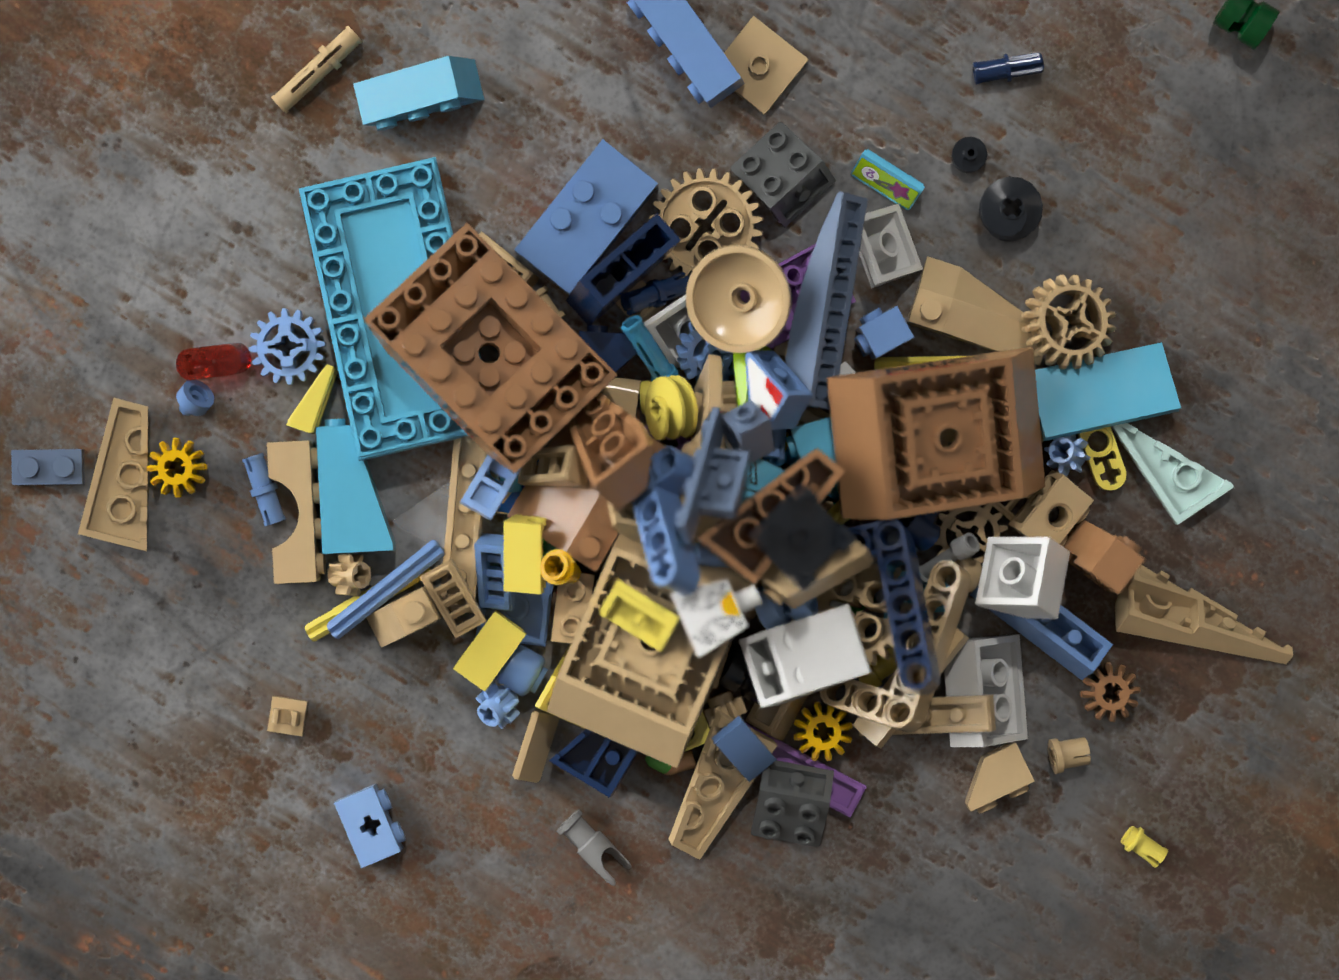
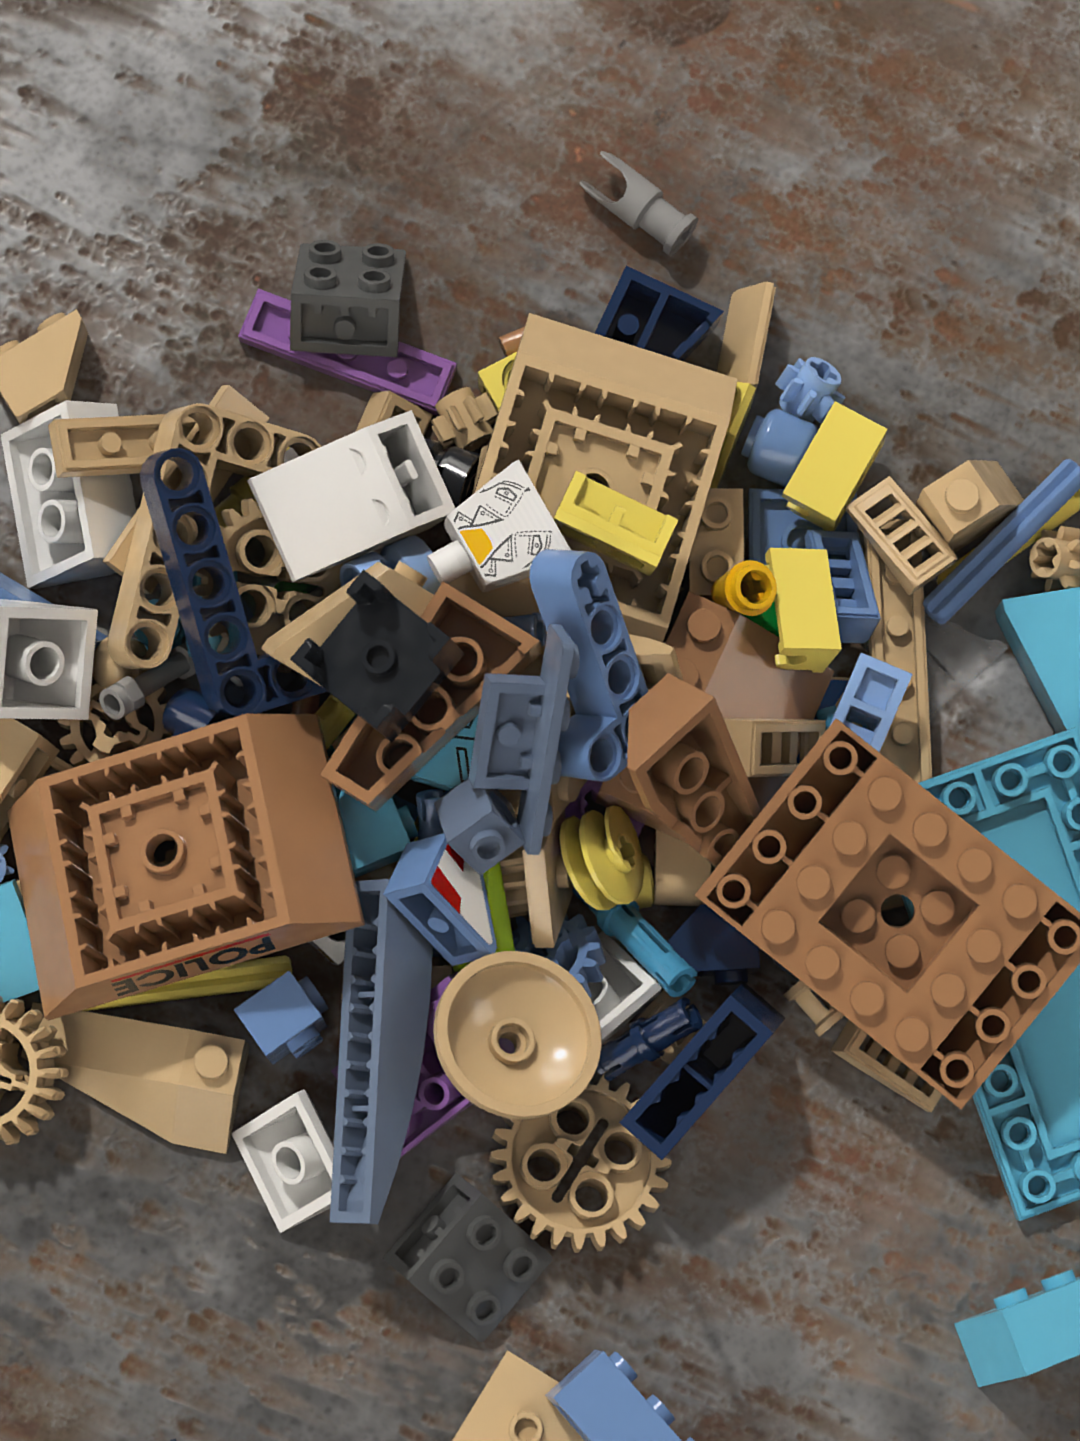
camera: 170 degrees right, 10 degrees down
light blue brick [334,784,406,868] -> none
medium blue brick [514,139,658,295] -> none
tan wing [668,710,777,860] -> none
medium blue slope [711,716,777,782] -> none
yellow gear [793,701,853,761] -> none
slope [851,149,925,210] -> none
black tile [951,137,987,173] -> none
black piece [979,176,1043,241] -> none

